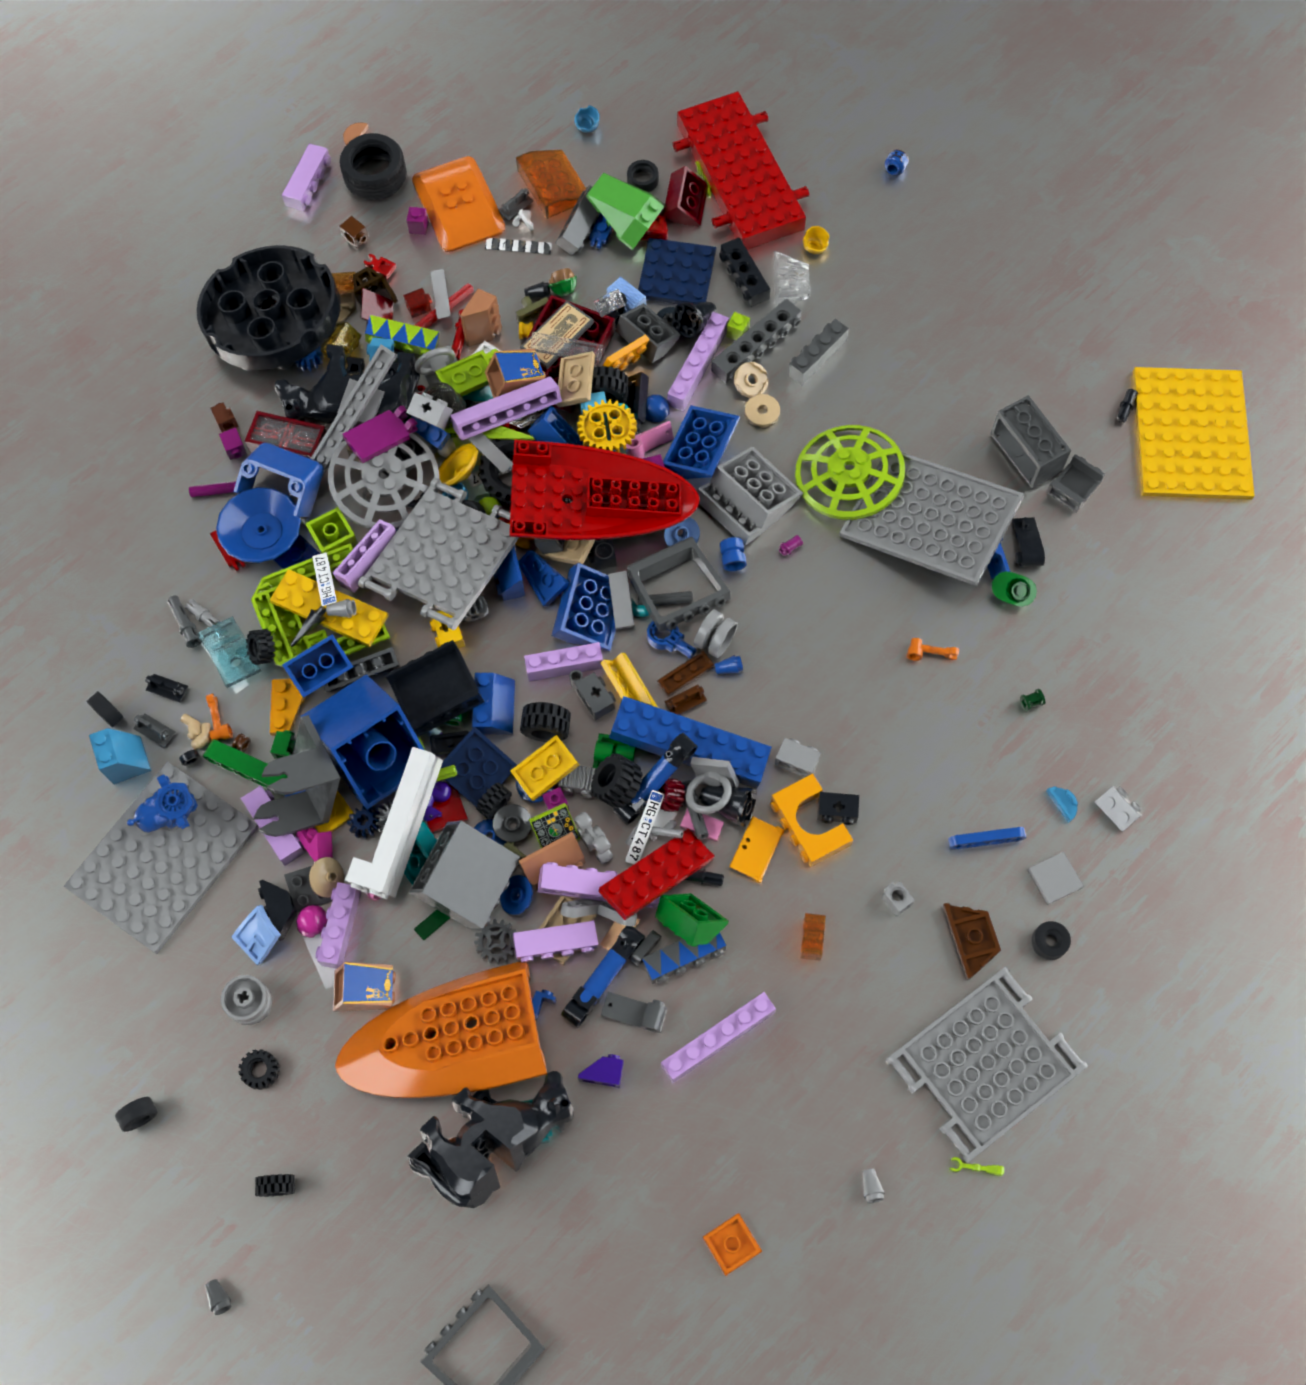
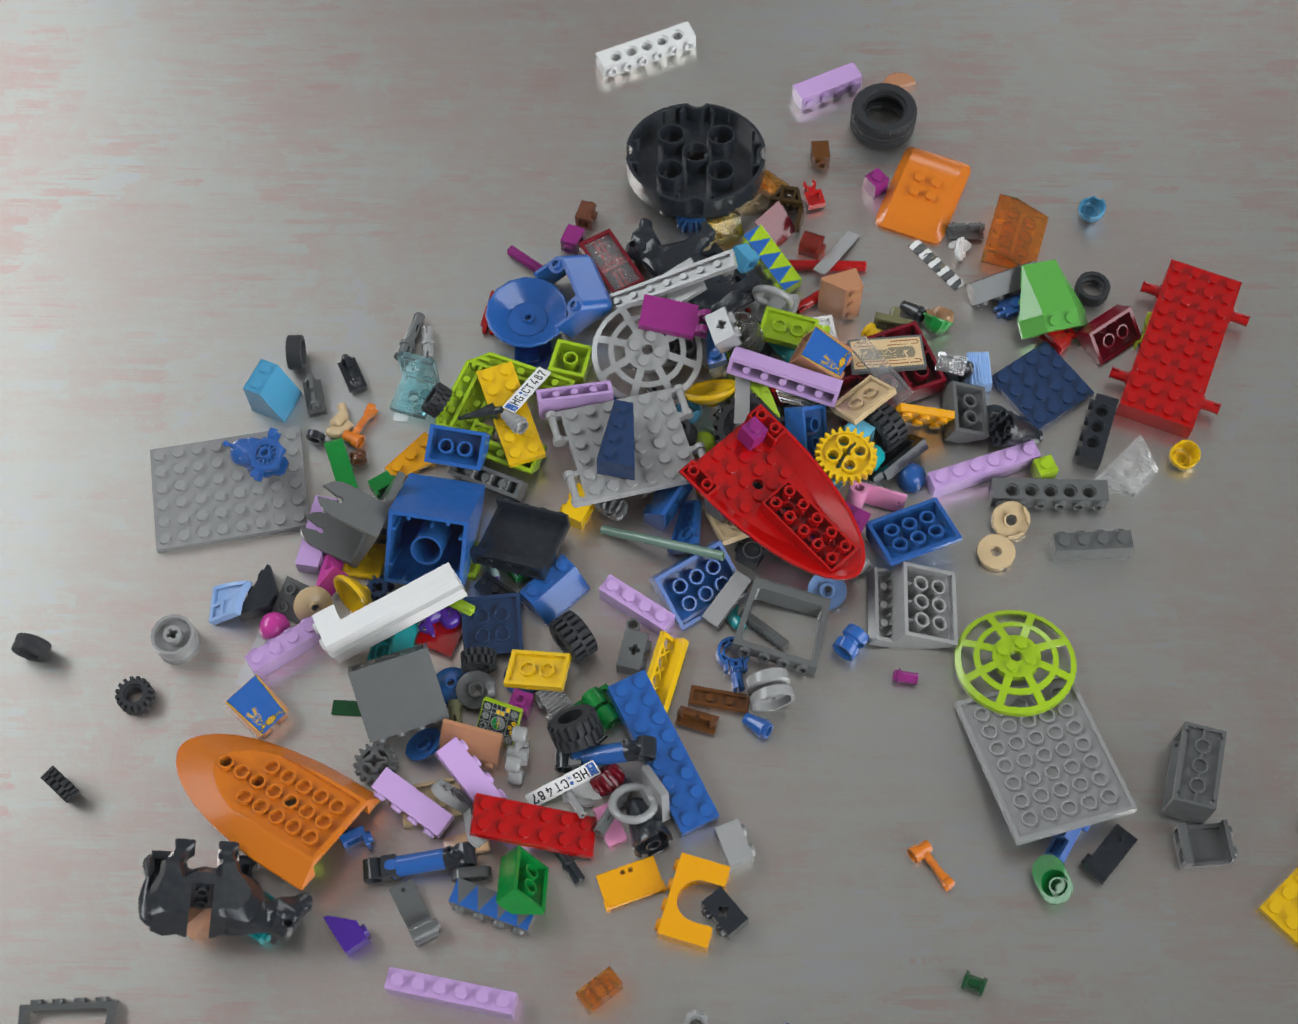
camera: 45 degrees right, 5 degrees down
none -> yellow dish [333,574,373,614]
none -> white brick [596,21,696,78]
none -> dark blue wedge [597,399,635,481]
none -> sand green piece [600,525,726,561]
none -> magenta brick [737,417,768,451]

